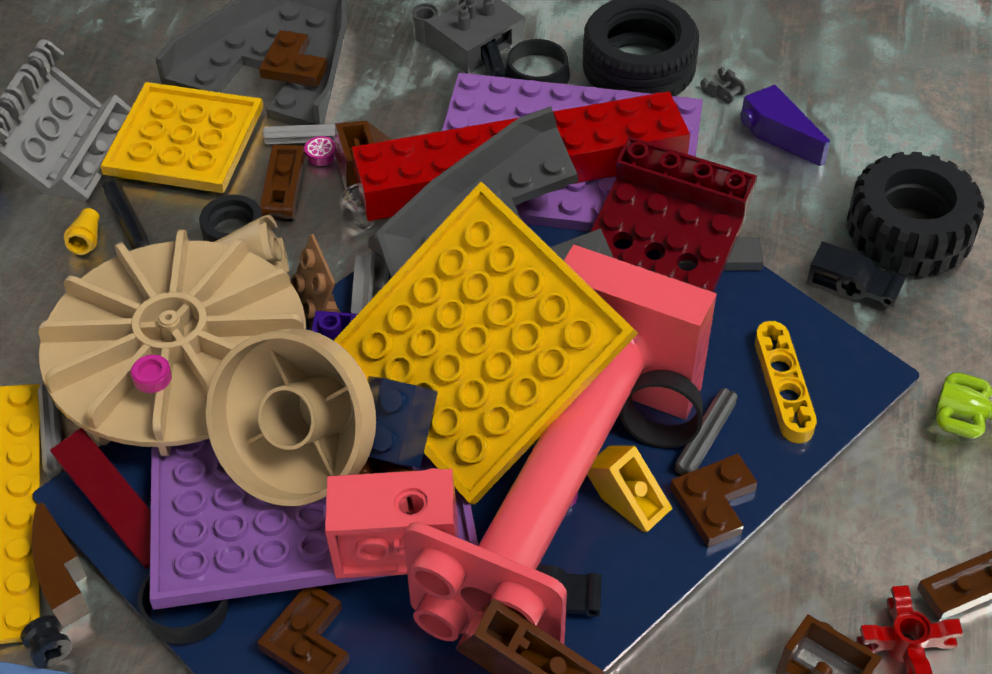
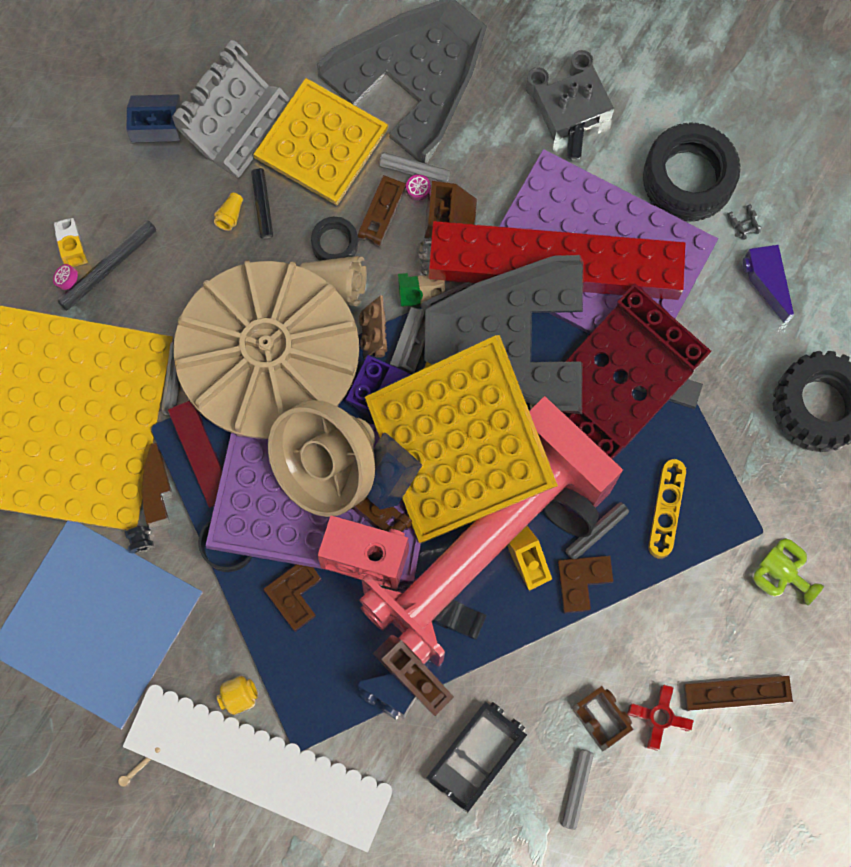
camera: 15 degrees right, 25 degrees up
dark pink tile [131,355,172,393] -> none
reddish brown plate [259,30,328,87] -> none
black tyre [505,39,570,84] -> none
black piece [806,241,906,307] -> none
none -> leg [398,273,445,306]

